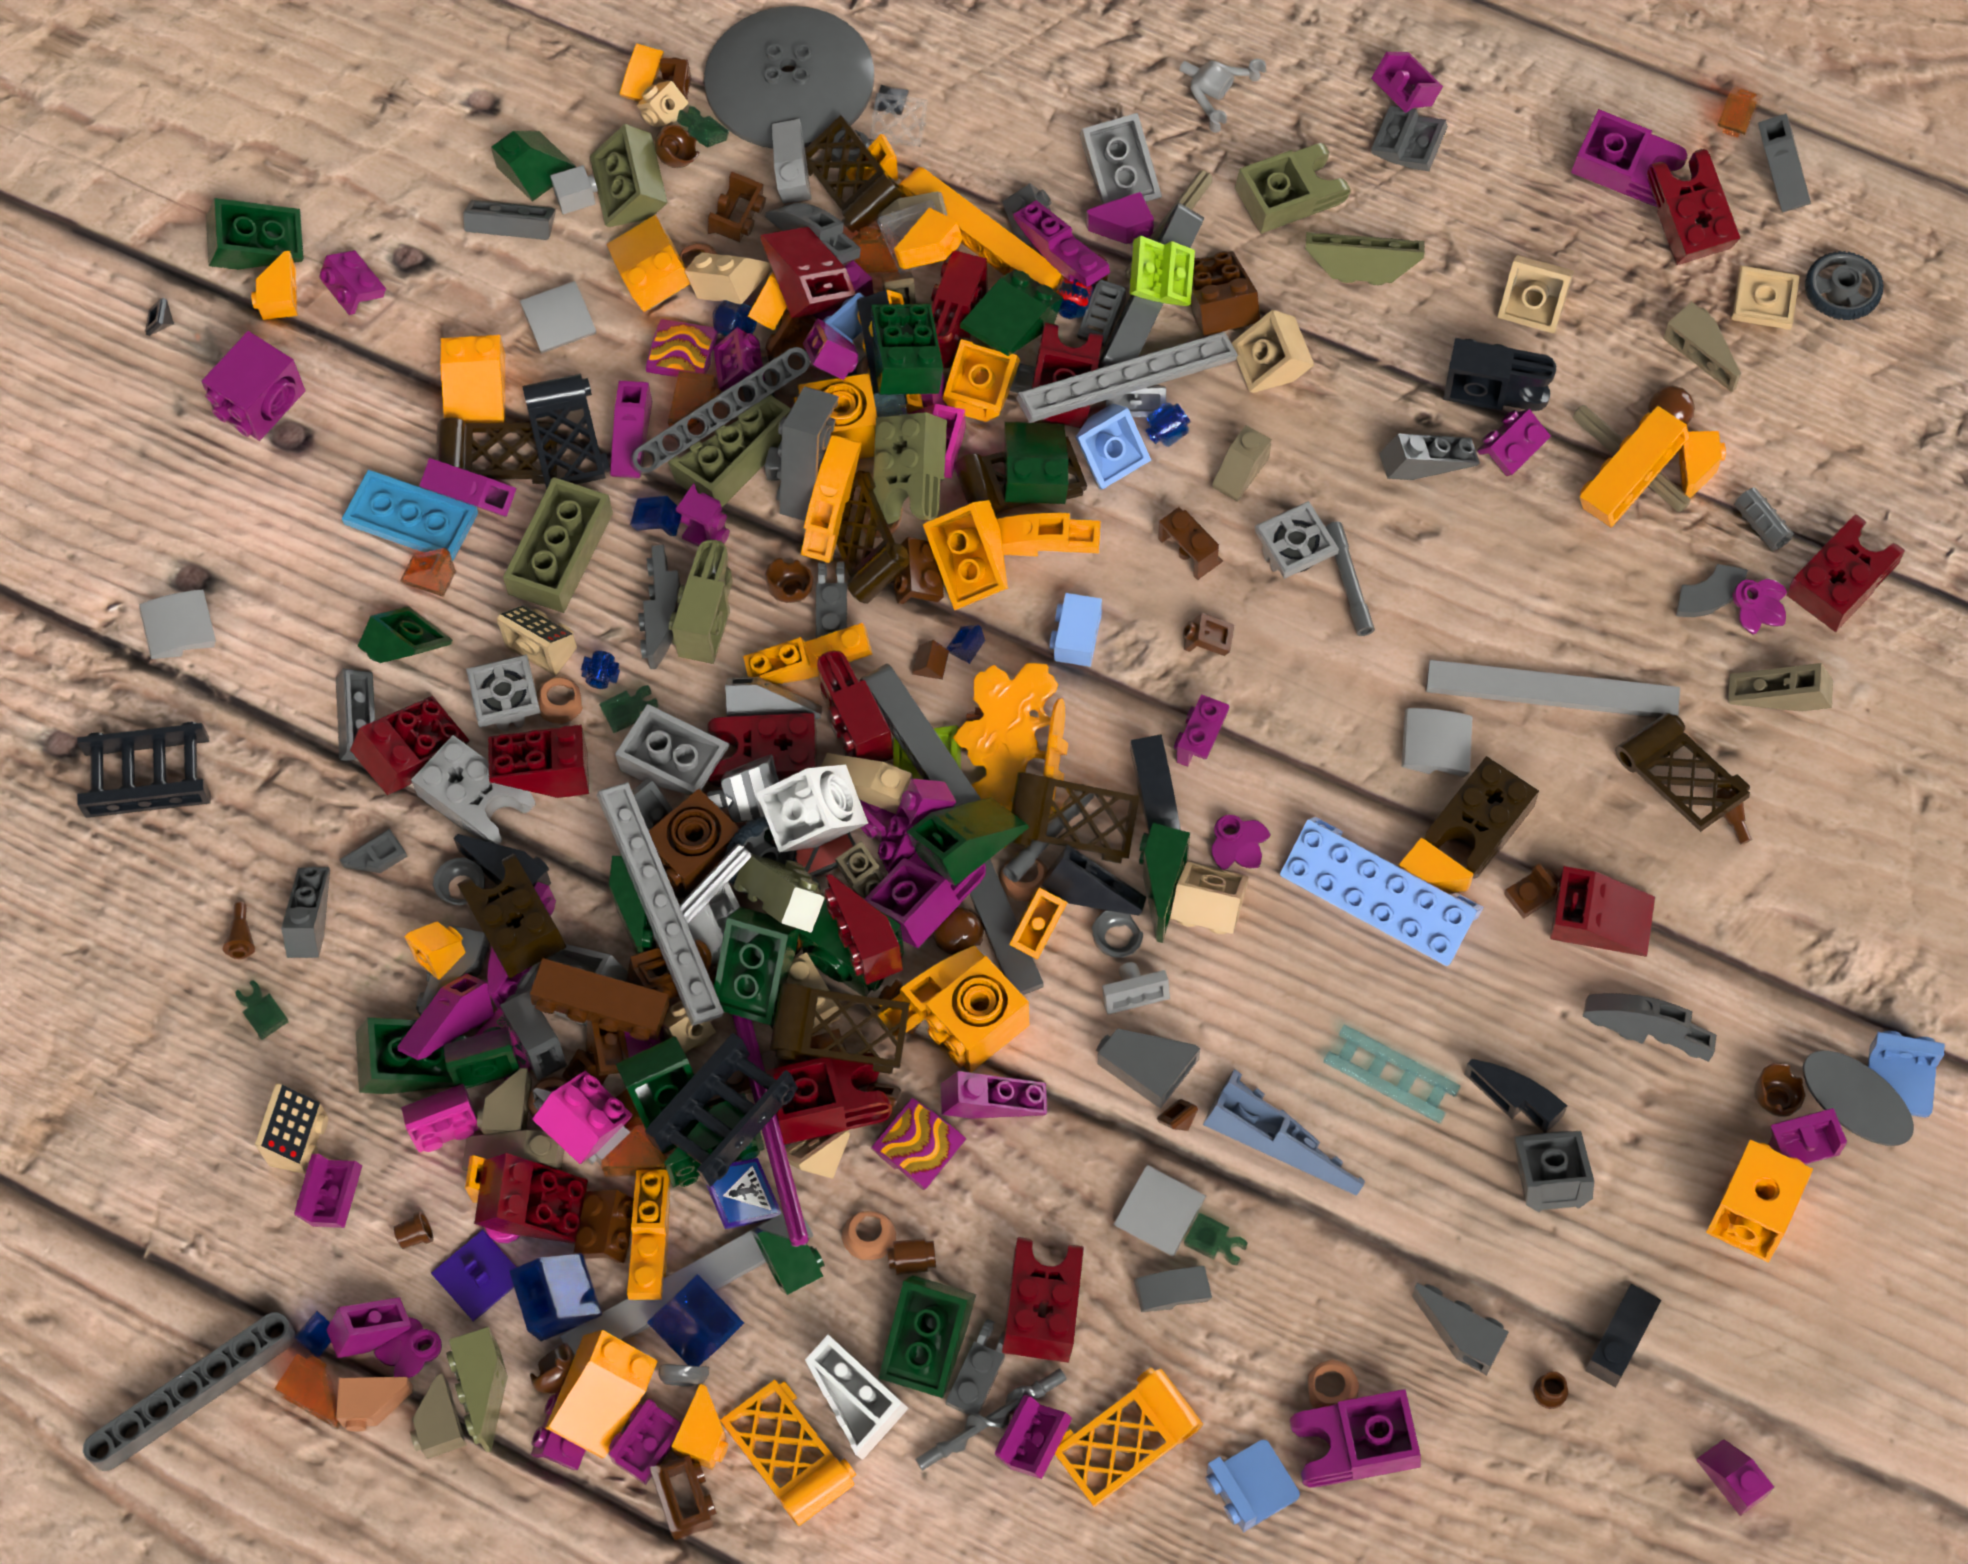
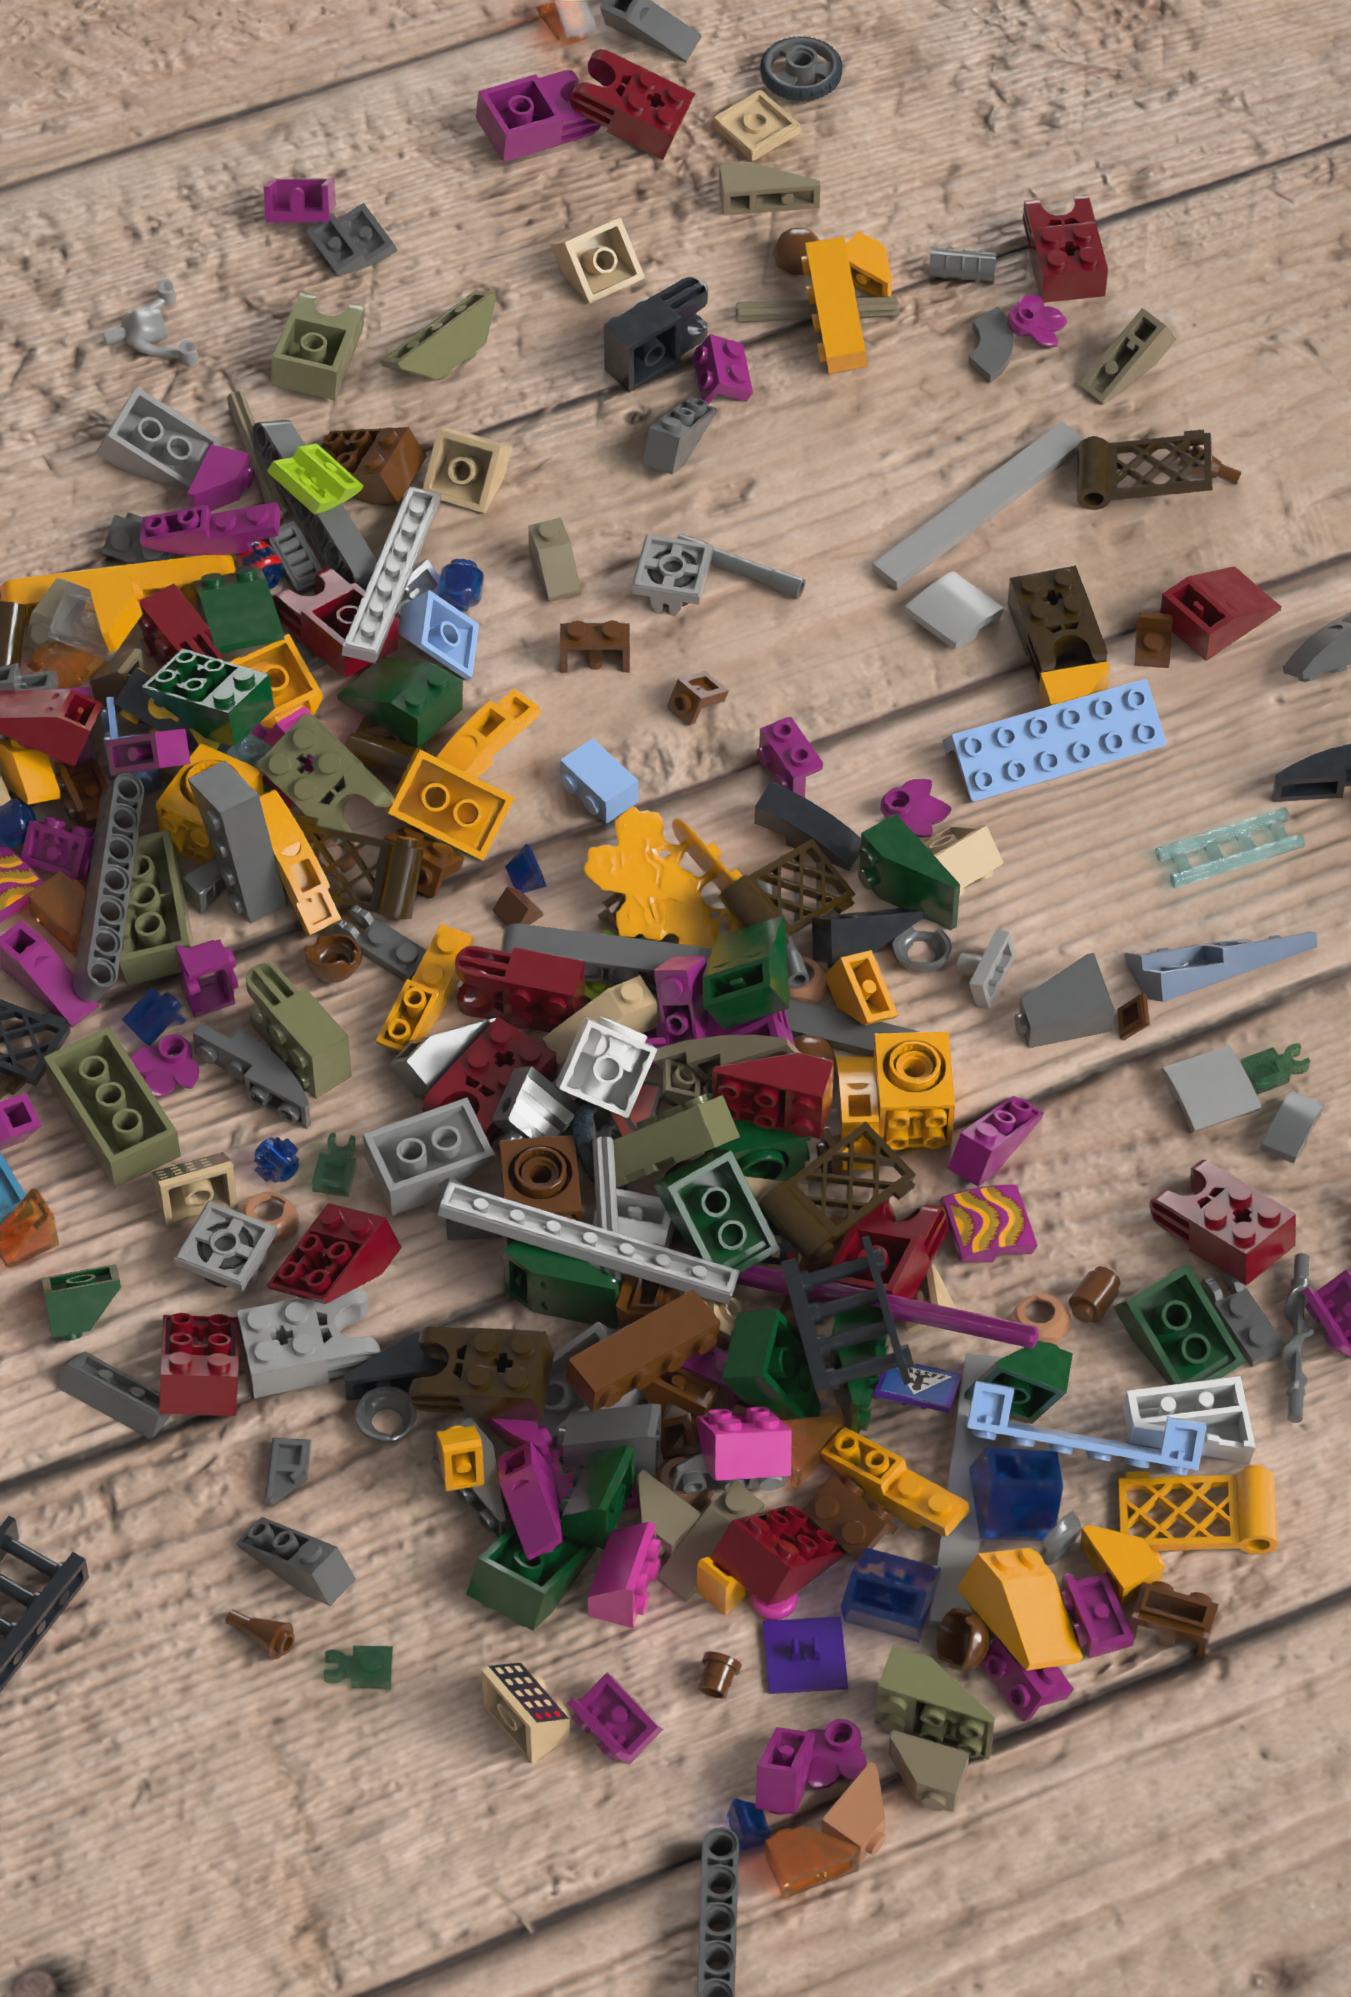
camera: 55 degrees left, 10 degrees down
none -> magenta plate [130,1034,199,1098]
none -> dark tan slope [653,1035,801,1080]
none -> light blue bracket [965,1381,1206,1475]

